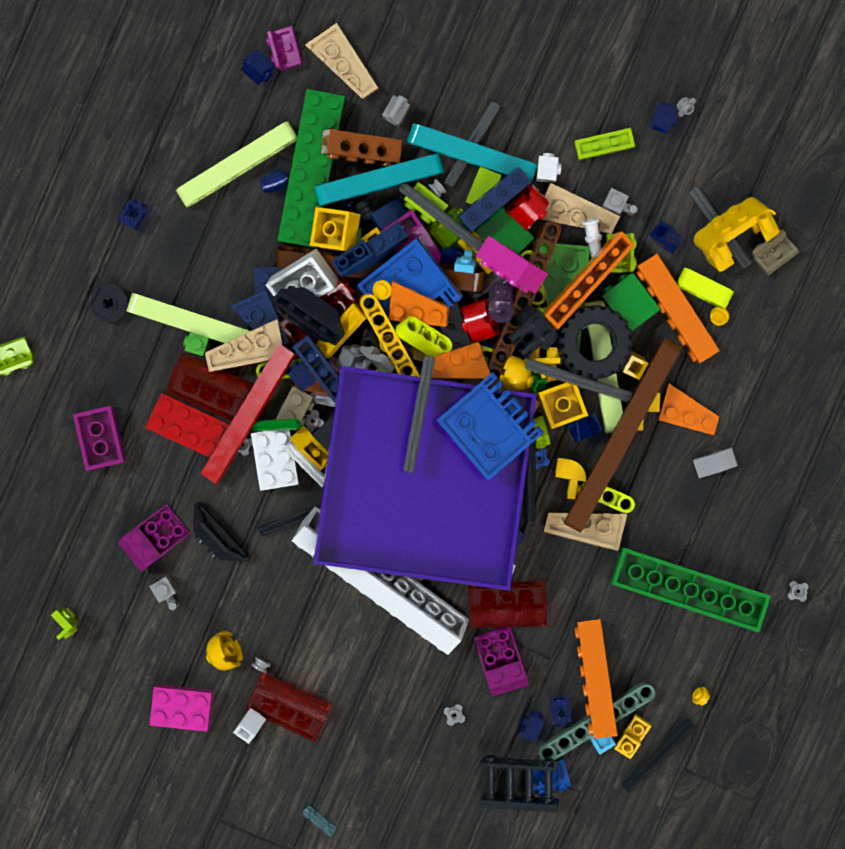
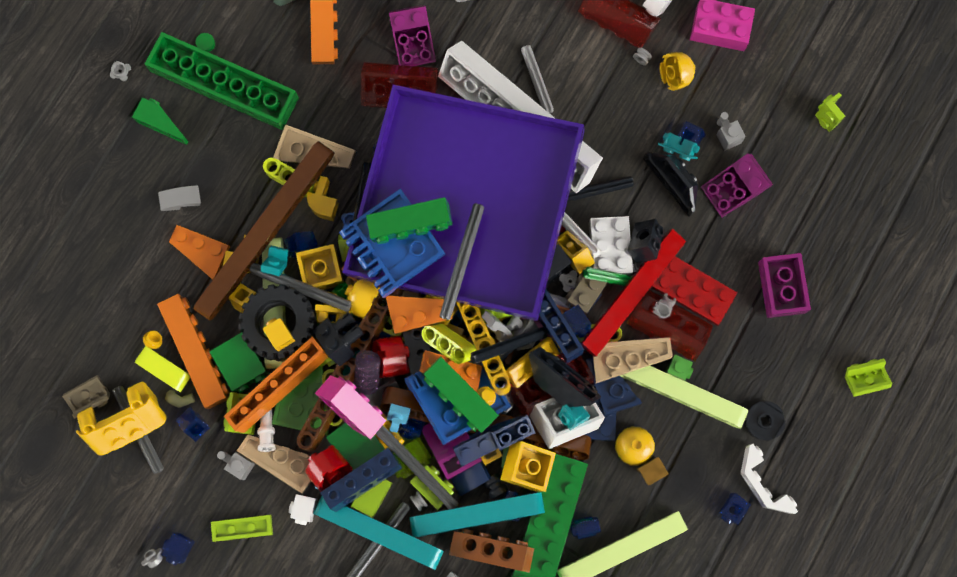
camera: 170 degrees left, 10 degrees down
none -> green slope [132,97,188,145]
none -> olive arm [165,390,195,408]
none -> green tile [196,33,215,52]
none -> teal bracket [261,246,288,276]
none -> yellow brick [263,318,295,352]
none -> green brick [366,197,453,244]
none -> green brick [423,356,499,433]
none -> black axle [470,327,548,364]
none -> light grey axle [521,45,553,113]
none -> teal bracket [558,404,590,430]
none -> yellow cylinder [615,426,655,466]
none -> black brick [628,219,664,263]
none -> pearl gold panel [636,457,669,485]
none -> light grey piece [653,293,676,318]
none -> teal hinge [658,132,700,161]
none -> clear blue brick [678,121,706,146]
none -> white slope [741,444,798,514]

